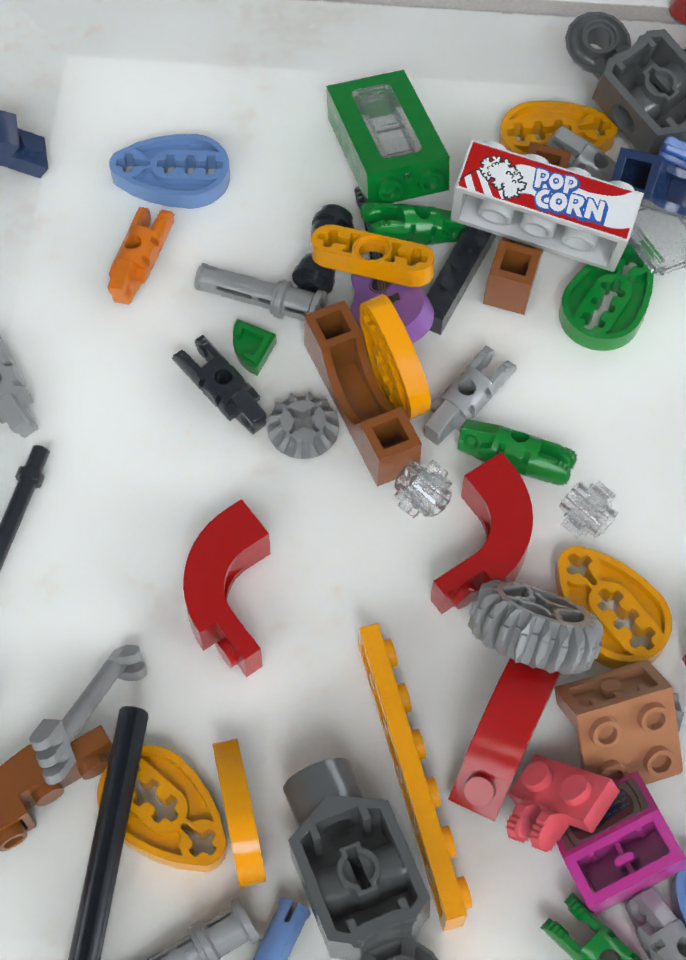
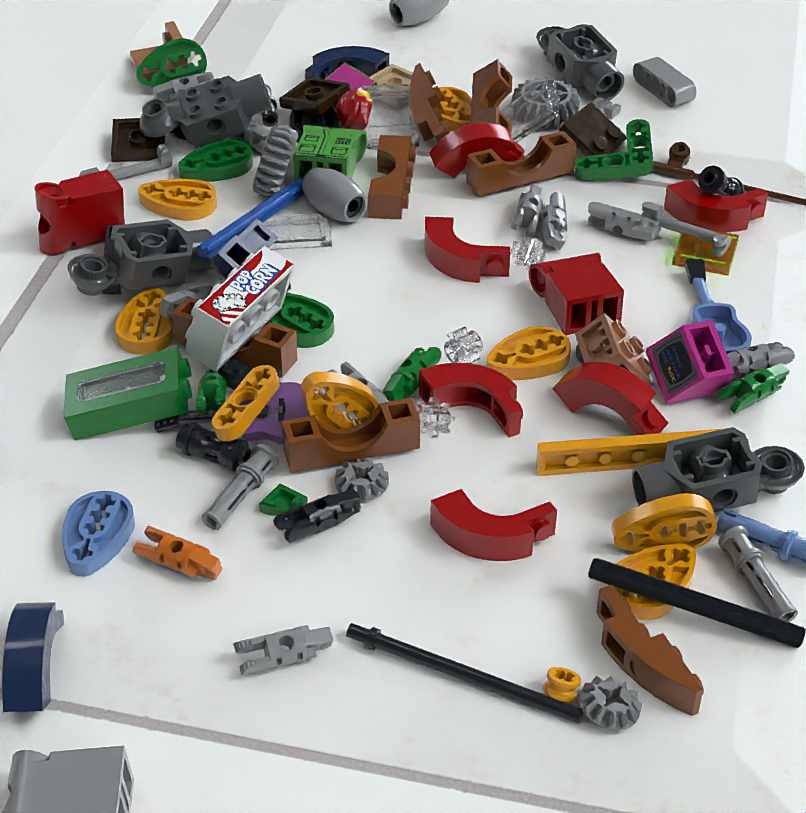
camera: 80 degrees left, 20 degrees down
light grey hinge [29,645,147,785] -> none
light grey gear [468,580,604,675] -> none
coral hinge [505,754,620,853] -> none

